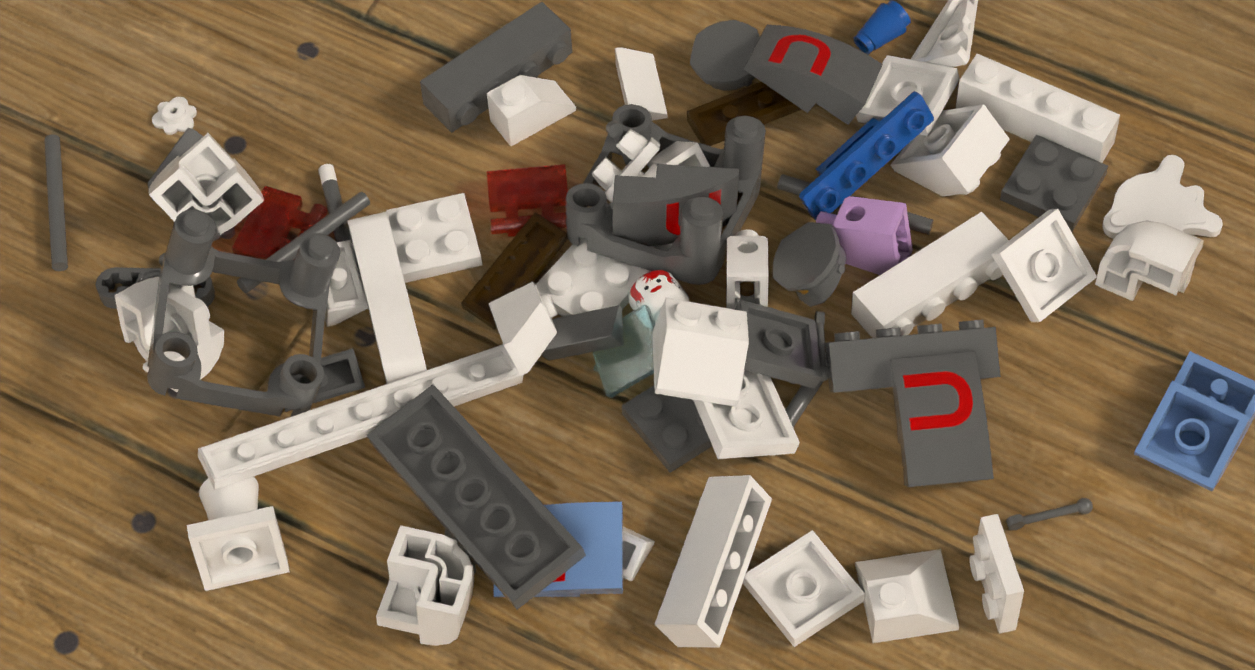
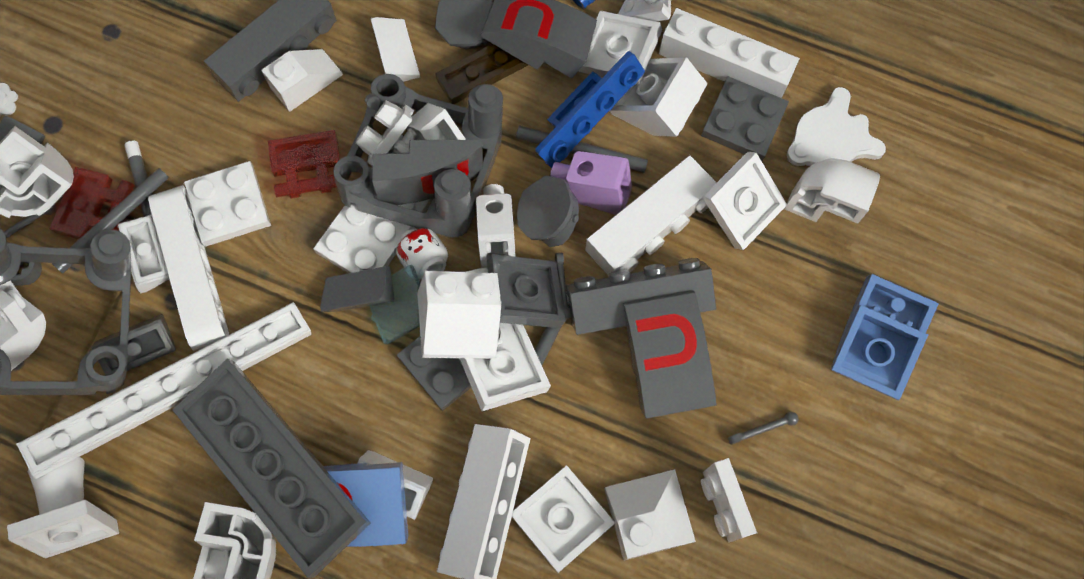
camera: 10 degrees left, 15 degrees up
dark brown plate [461,212,568,330] -> none
white slope [489,282,558,376] -> none

